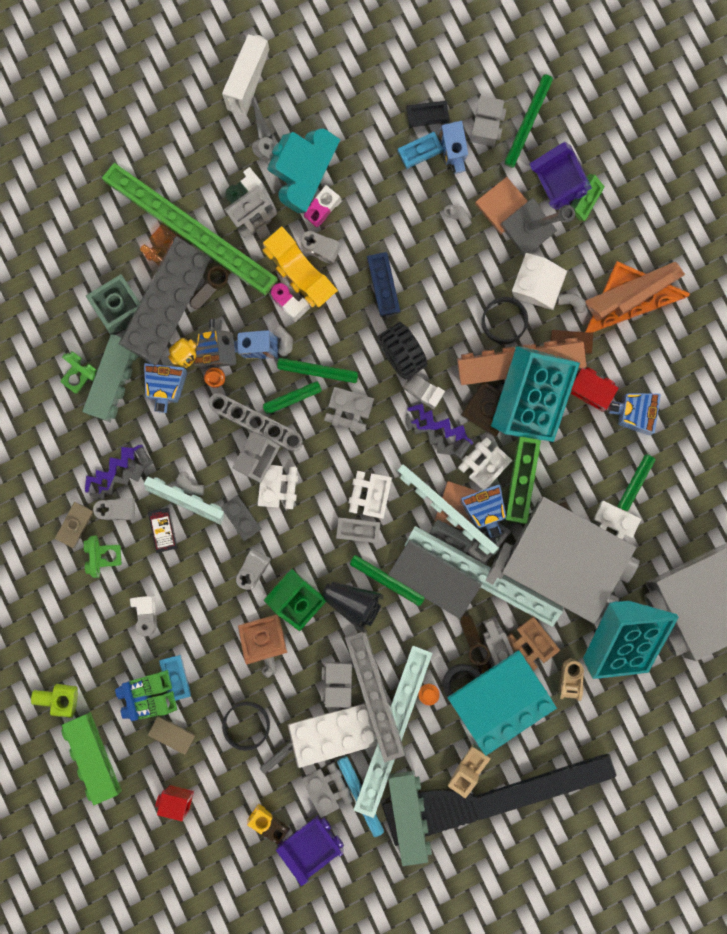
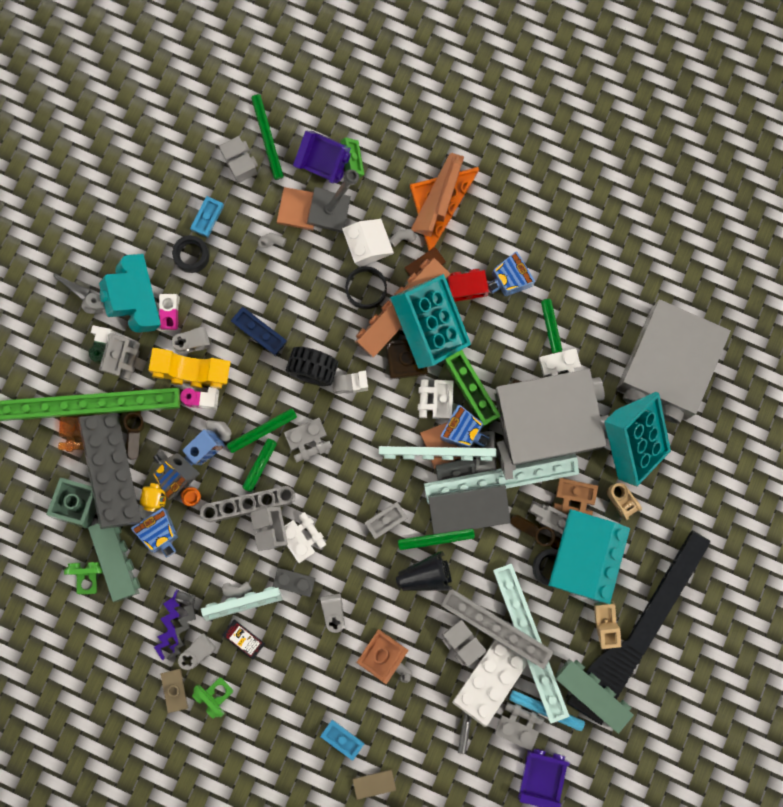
camera: 45 degrees left, 5 degrees down
hips [115,670,178,721] -> none
leg [130,596,157,637] -> none
white slope [222,34,269,116] -> none
black tyre [222,702,270,751] -> none
leg [247,803,290,844] -> none
green slope [264,569,326,632] -> none
white plate [348,471,392,519] -> none
black tile [406,100,449,128] -> none
piece [406,403,473,460] -> none
orange plate [418,684,440,705] -> none
medium blue torso [438,121,468,174] -> none
none -> black tyre [172,235,210,273]

